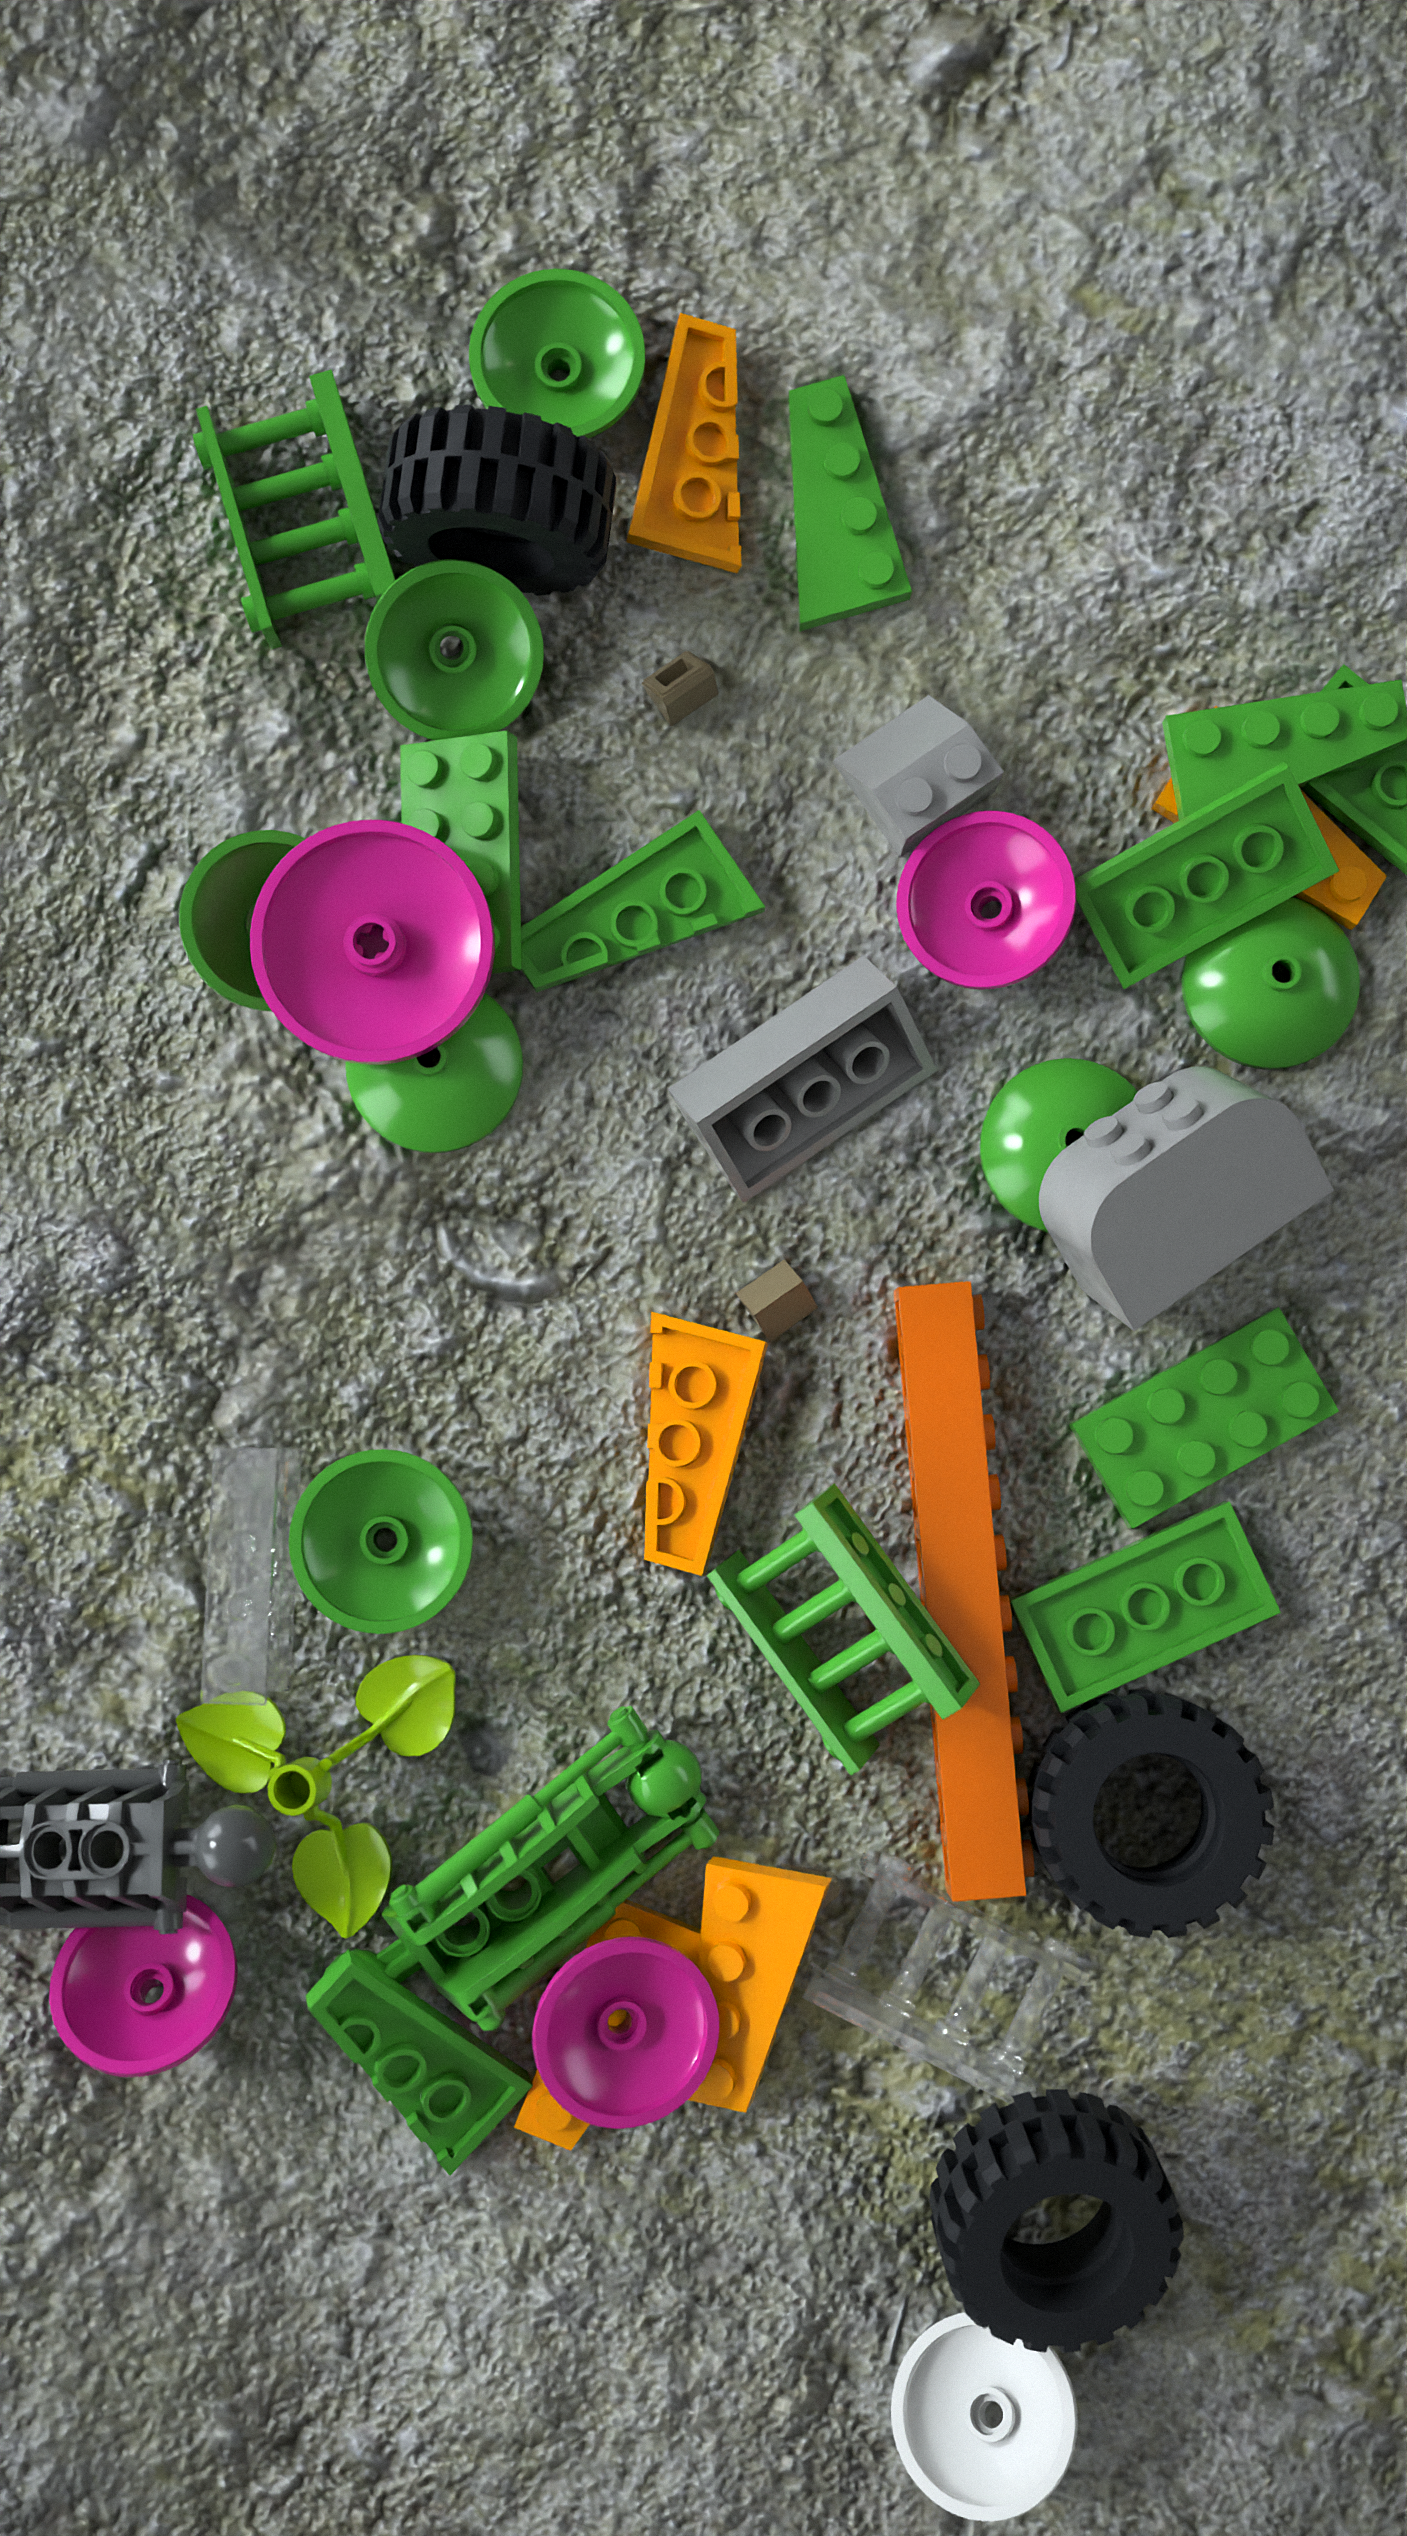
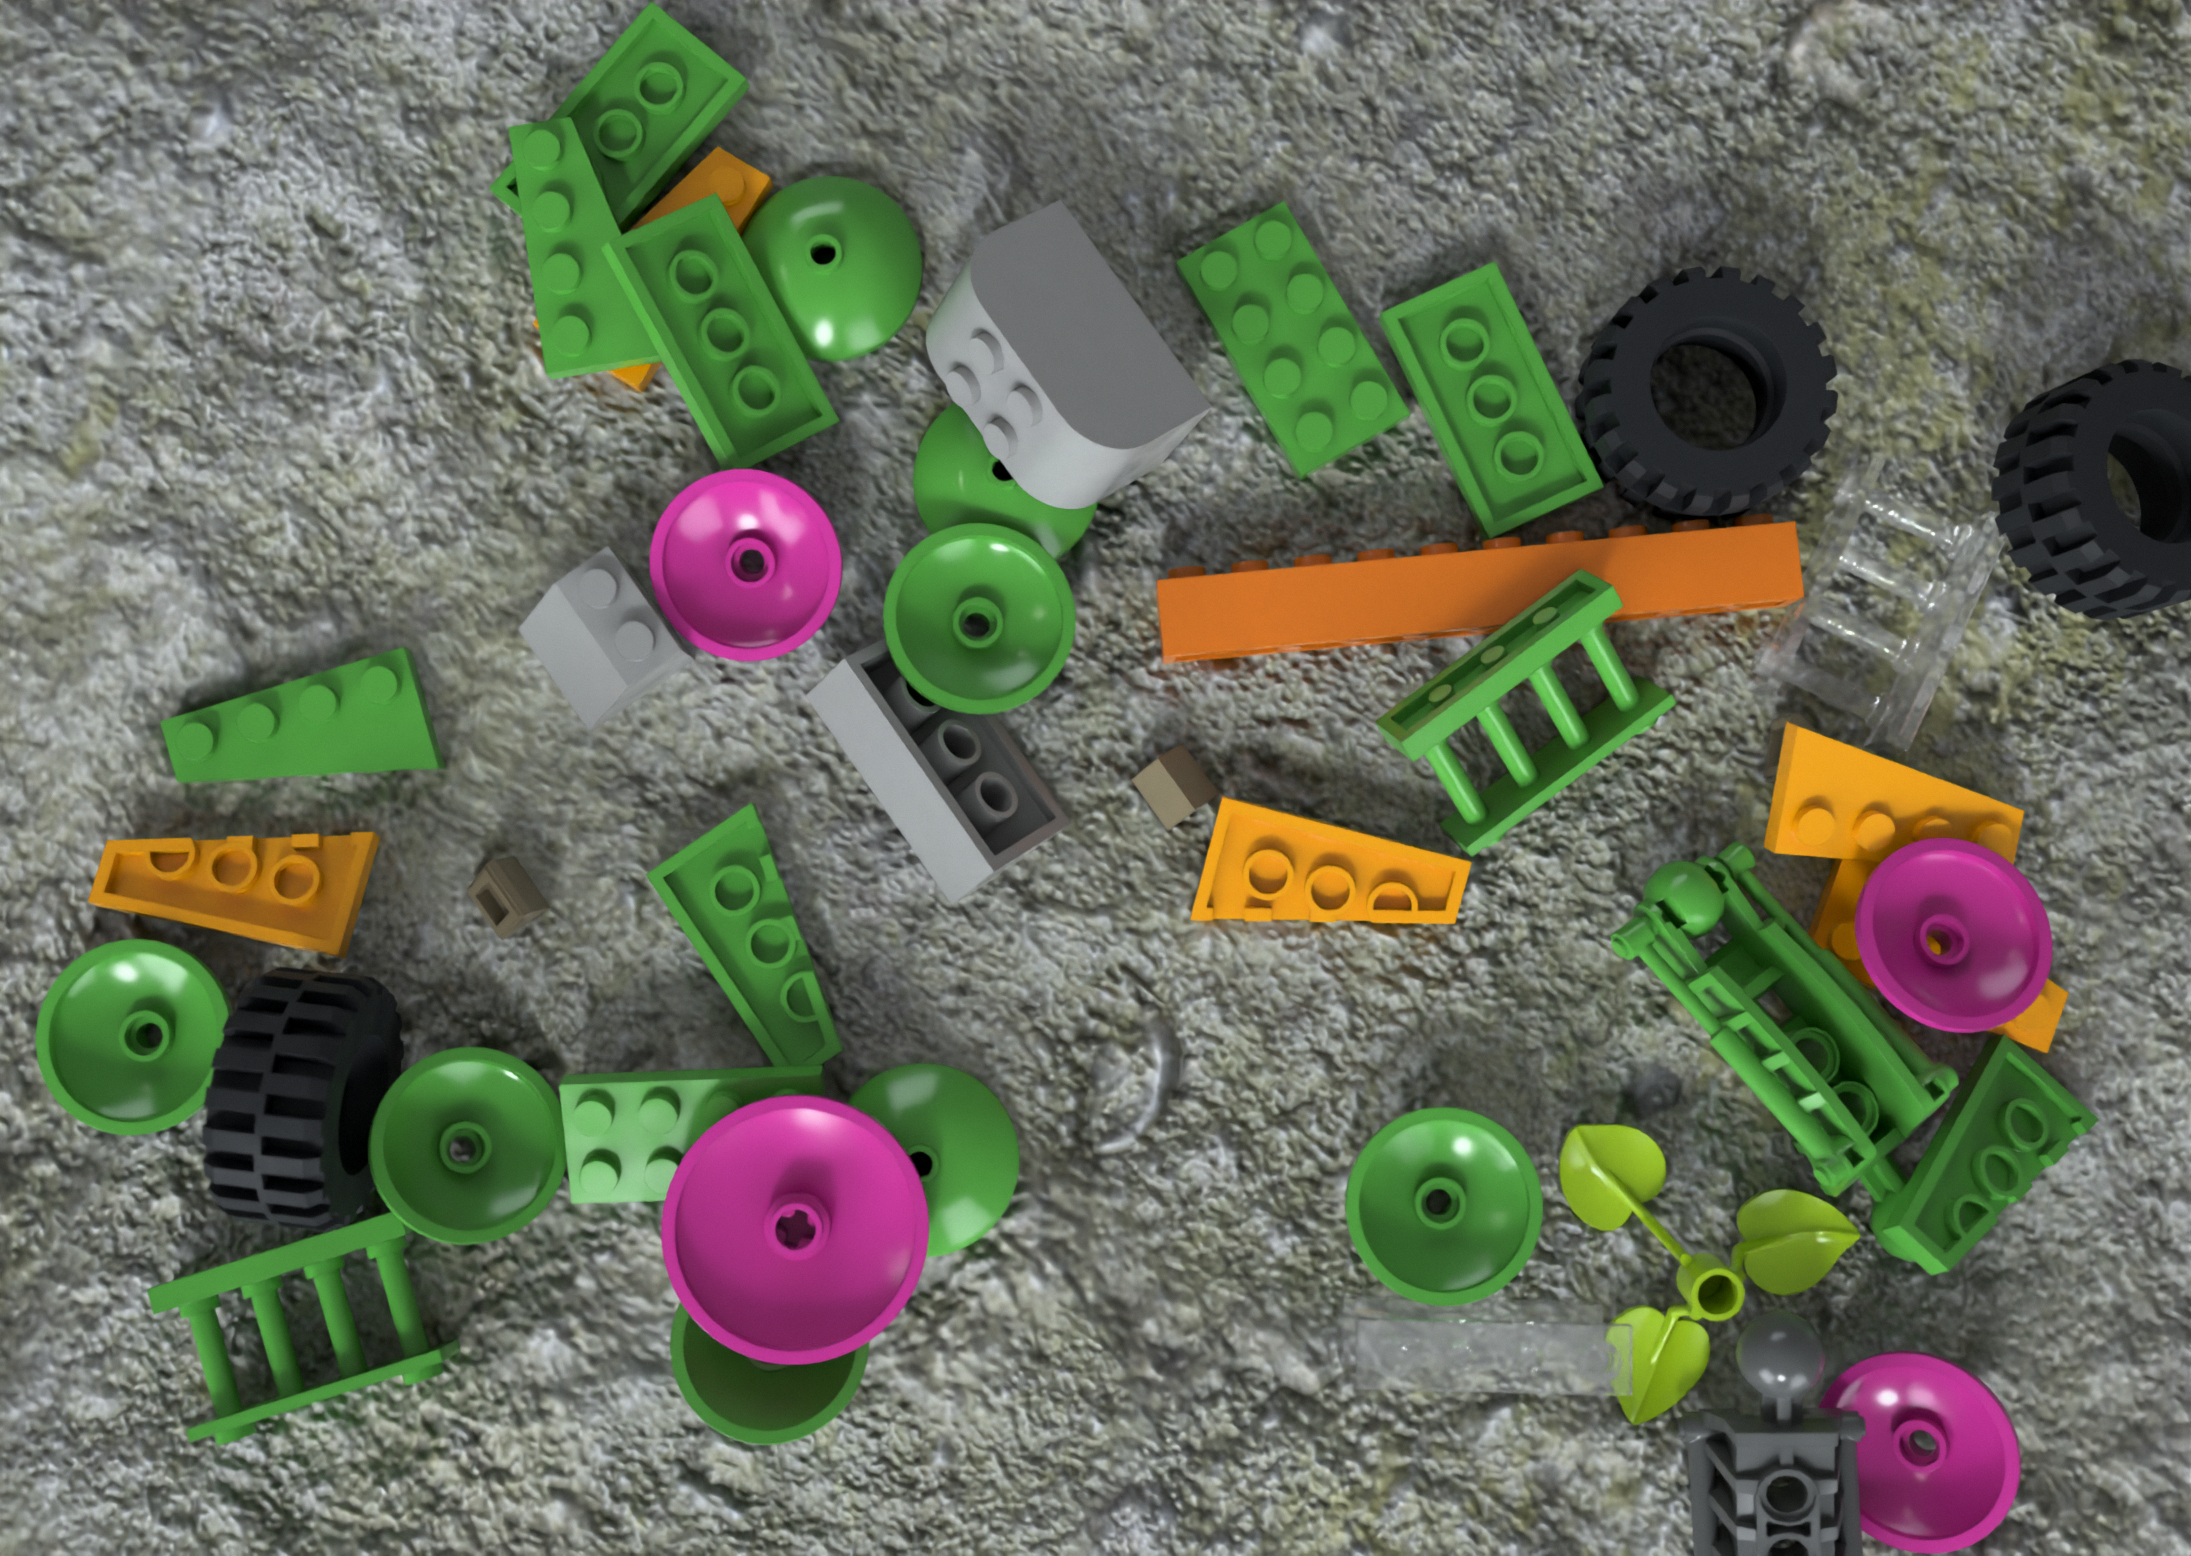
camera: 85 degrees left, 0 degrees up
none -> bright green dish [883,523,1076,715]

